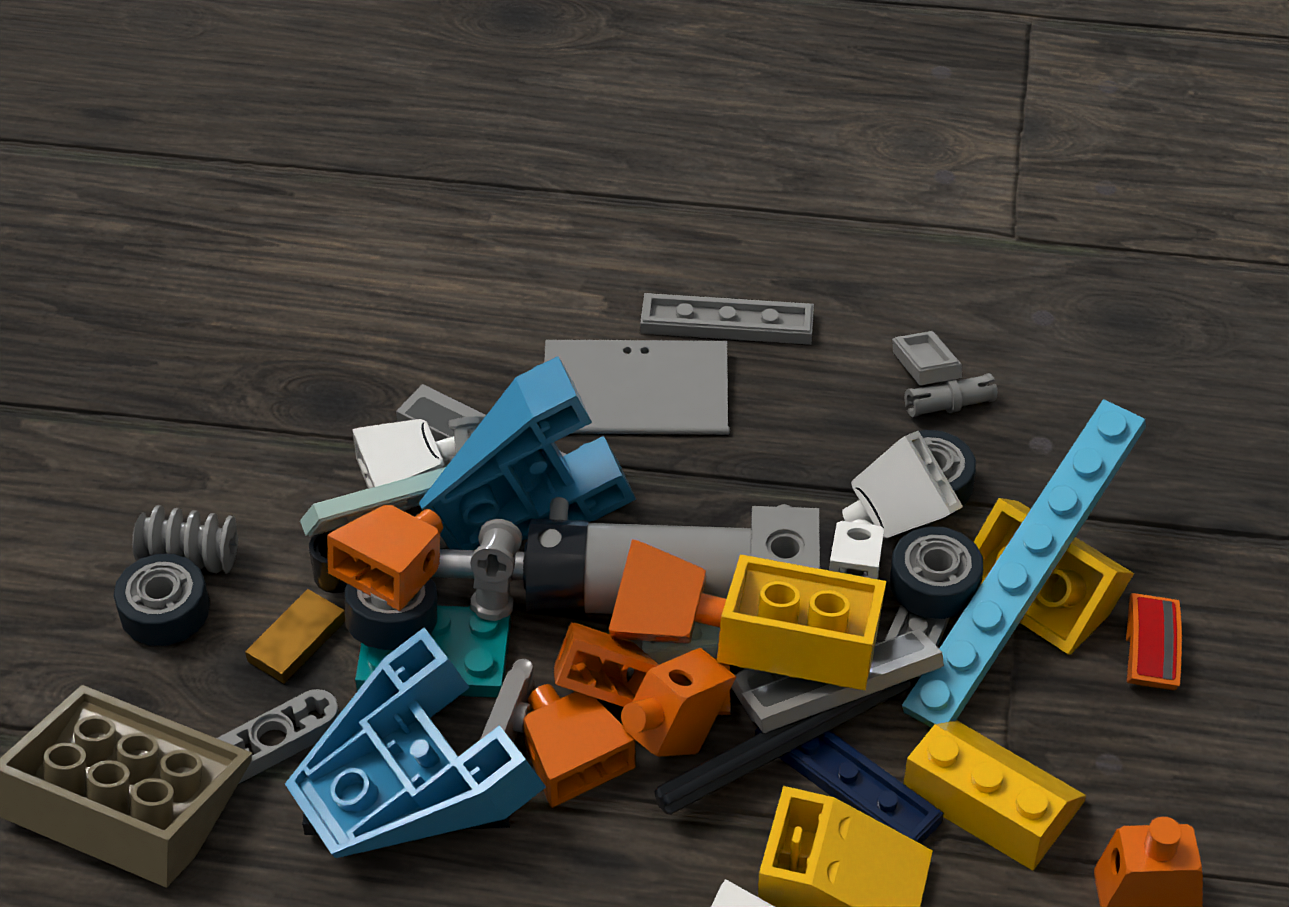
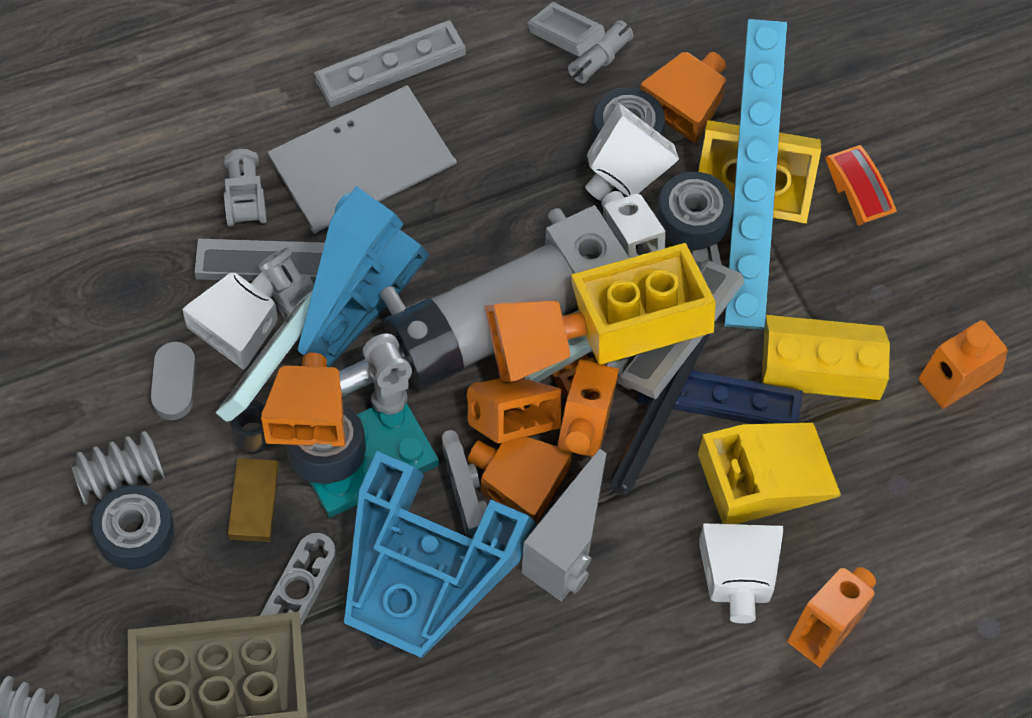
camera: 35 degrees left, 15 degrees up
none -> light grey tile [151,342,196,420]
none -> light grey connector [224,149,267,227]
none -> light grey slope [521,449,606,602]
none -> orange torso [640,52,727,143]

